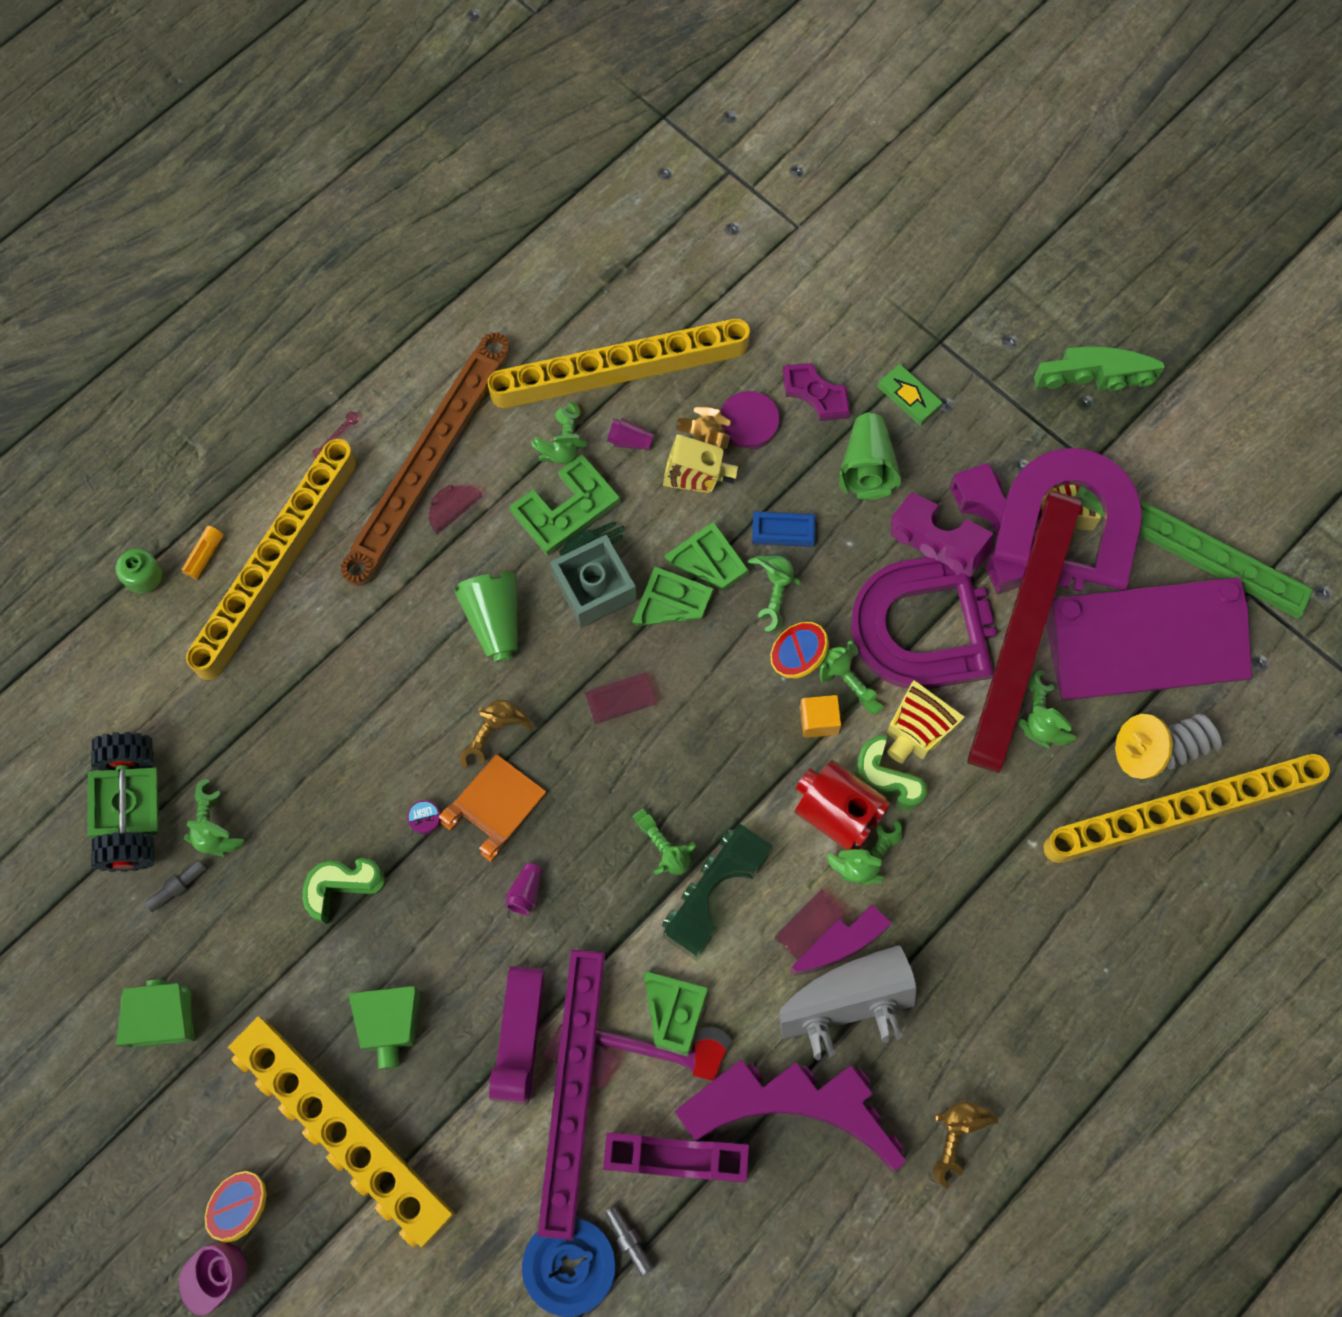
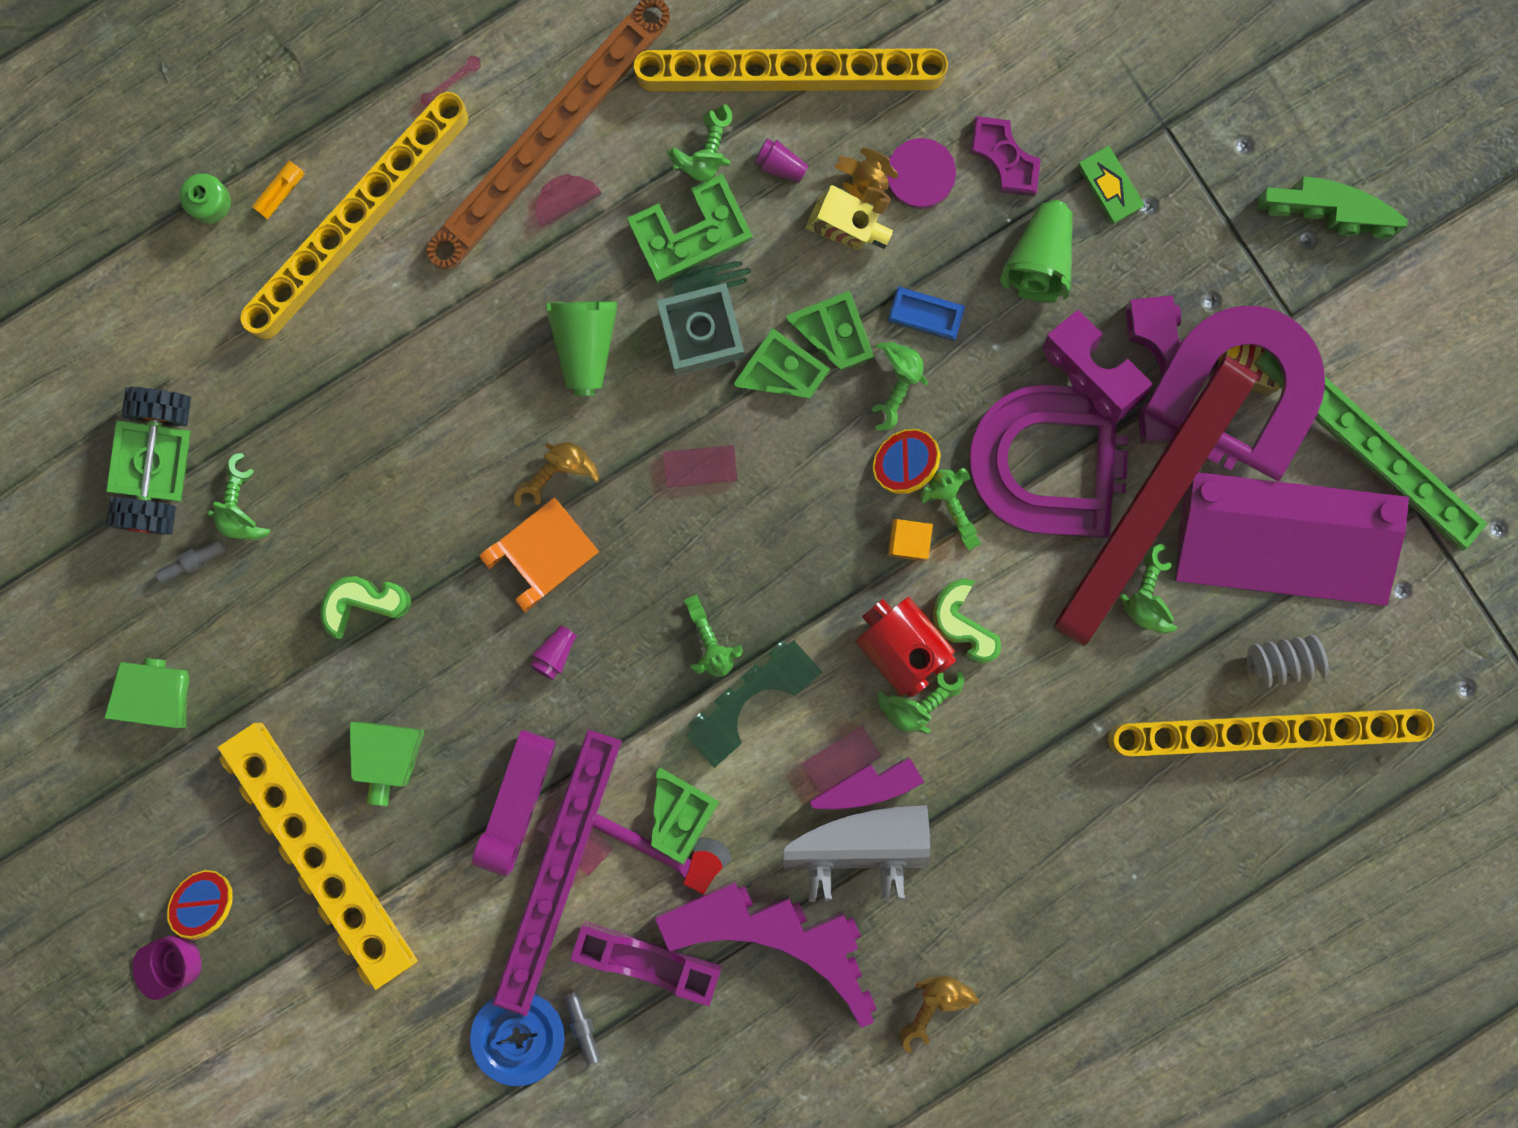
camera: 10 degrees right, 15 degrees up
tile [407,800,441,835] -> none
light yellow torso [887,680,964,763] -> none
yellow piece [1115,714,1173,779] -> none

